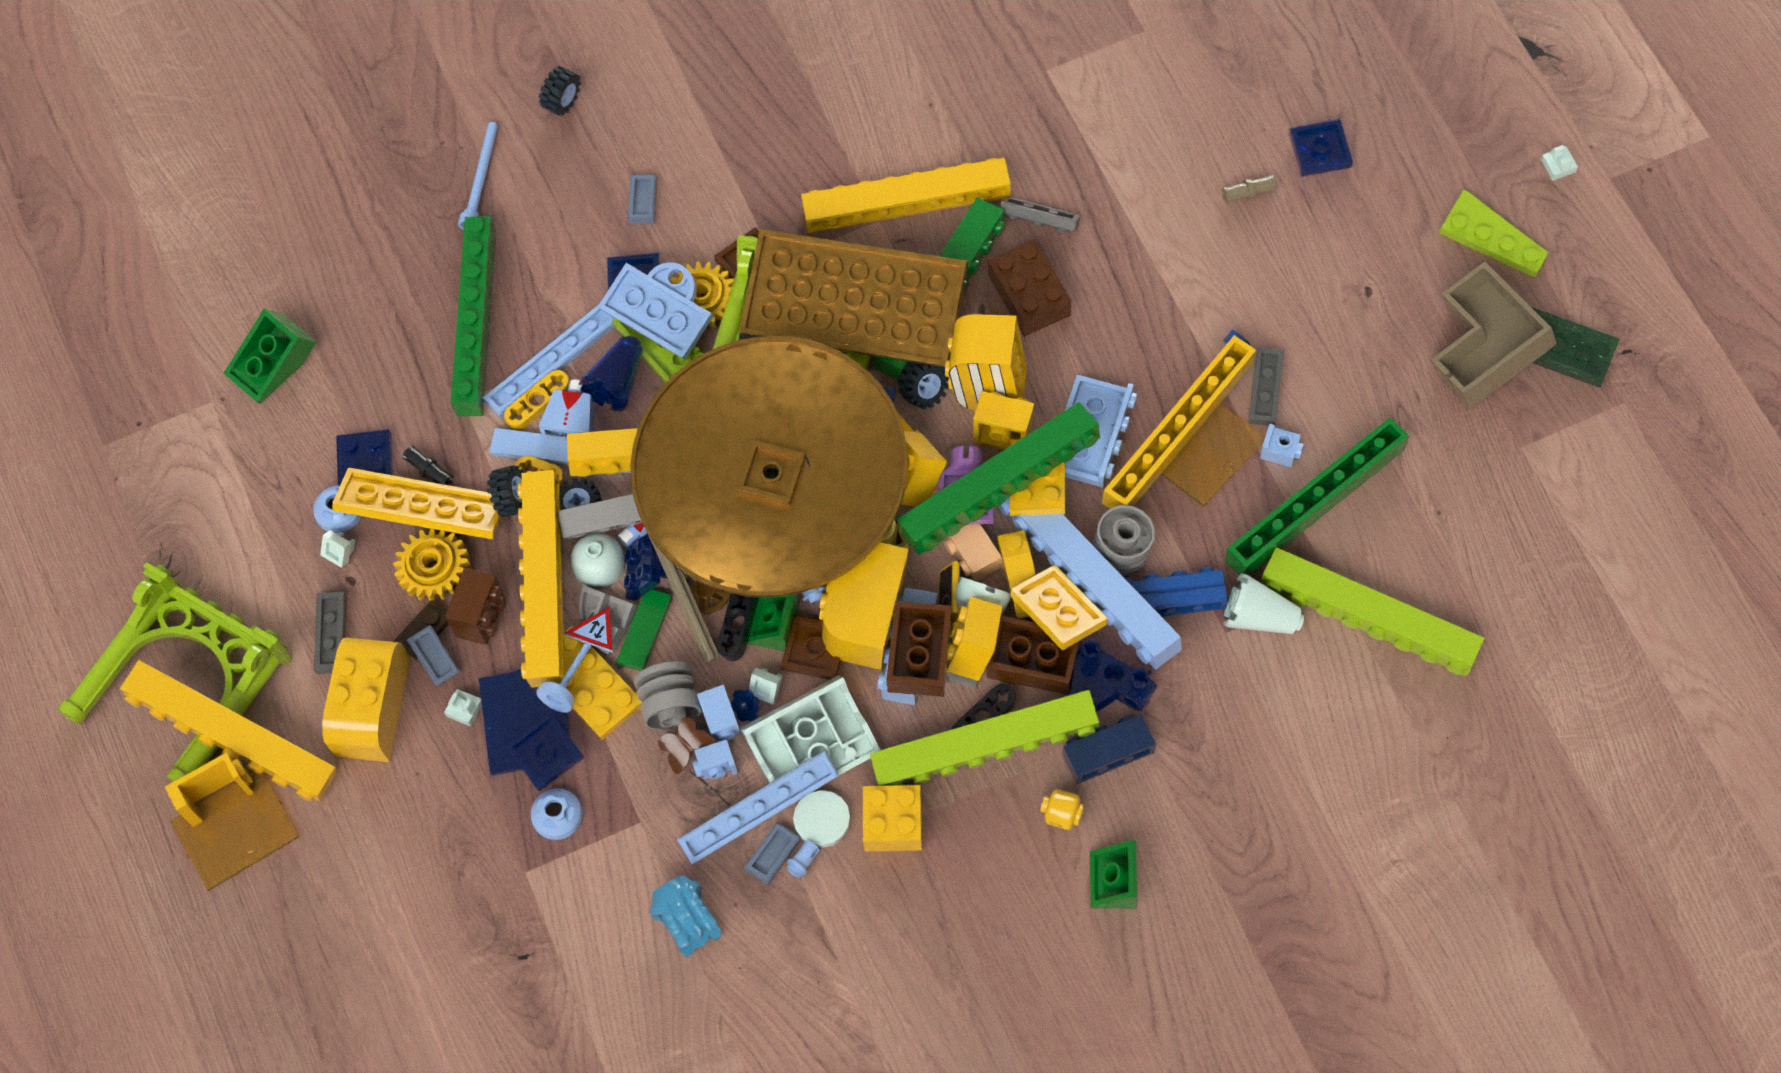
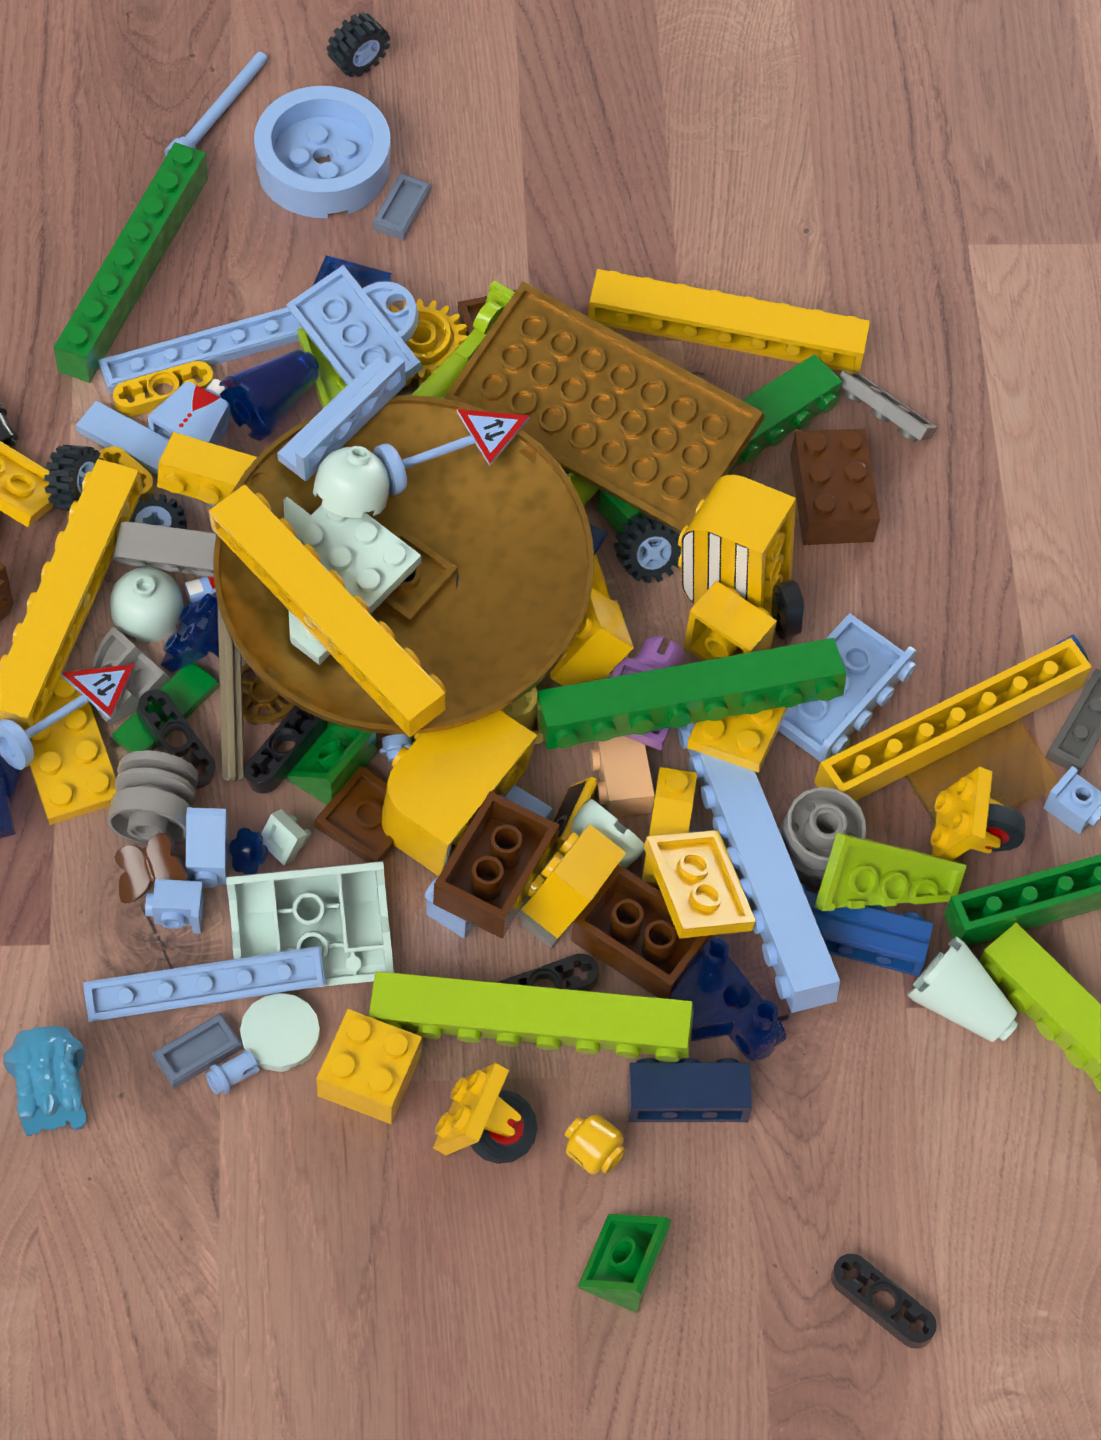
camera: 10 degrees right, 5 degrees down
none -> black beam [137,689,216,789]
none -> yellow brick [209,484,446,738]
none -> light blue brick [254,86,390,218]
none -> light blue fence [277,355,406,481]
none -> light aqua wing [283,497,422,665]
none -> light aqua cylinder [313,446,390,519]
none -> light blue piece [374,409,530,496]
none -> yellow plate [433,1063,538,1164]
none -> black beam [771,579,804,640]
none -> lime wing [814,832,967,911]
none -> black beam [831,1254,937,1349]
none -> yellow plate [930,766,1026,860]

